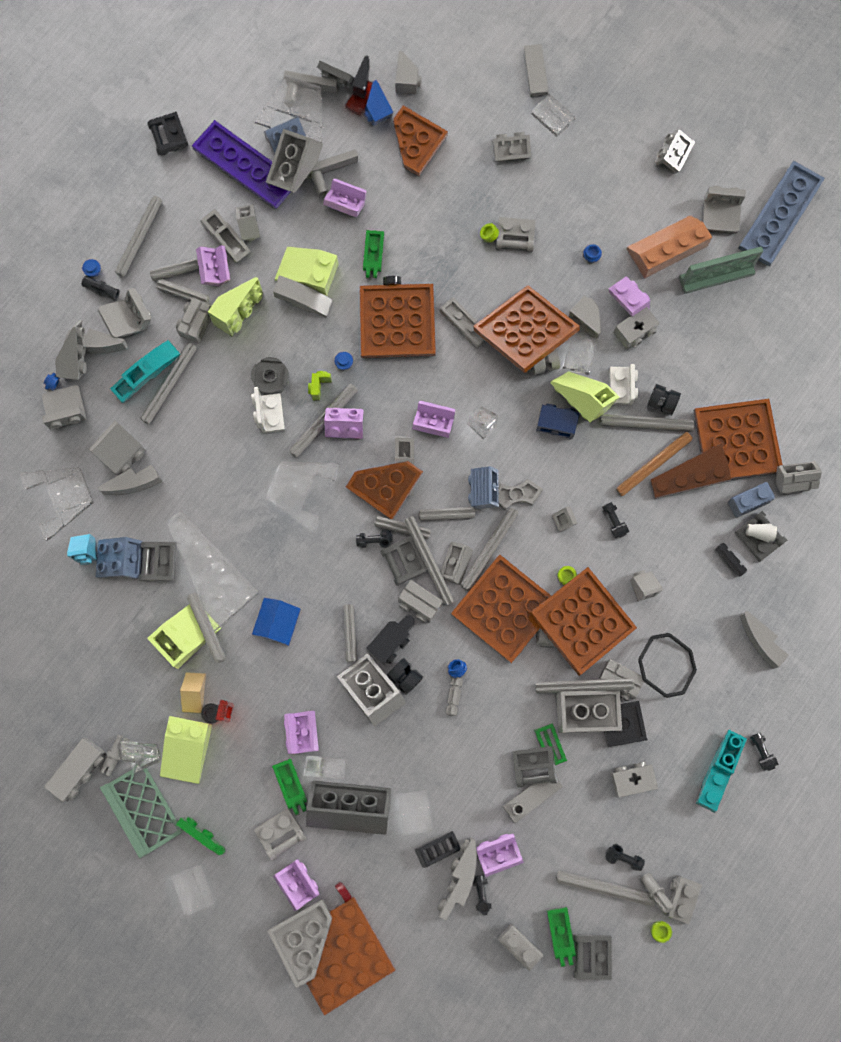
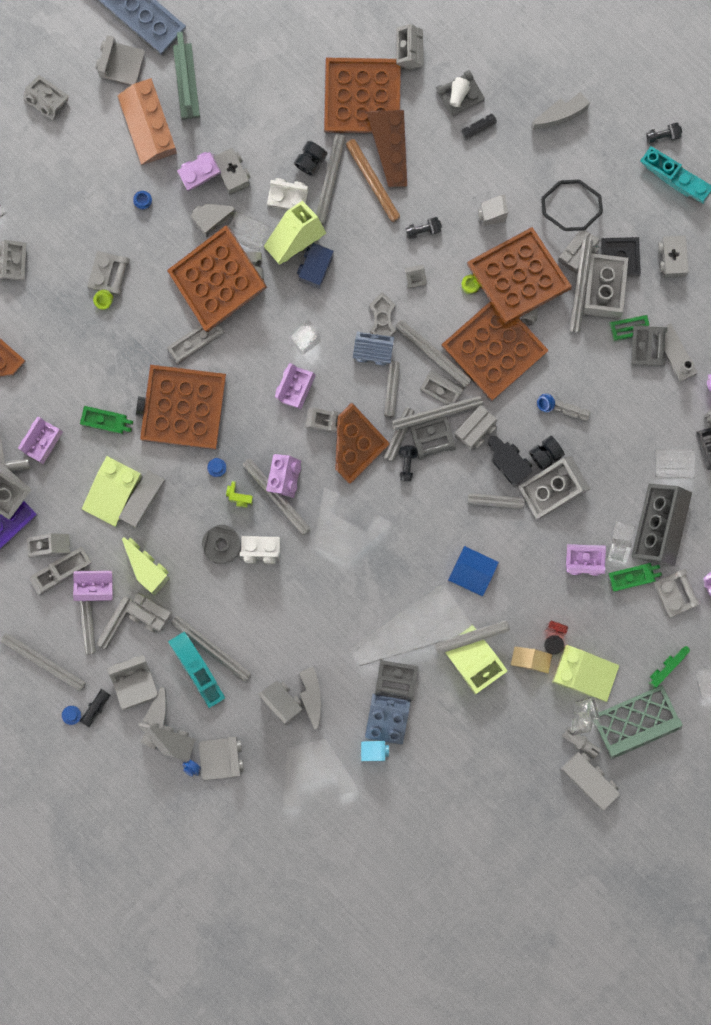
camera: 85 degrees left, 5 degrees up
sand blue brick [728,482,775,518] -> none

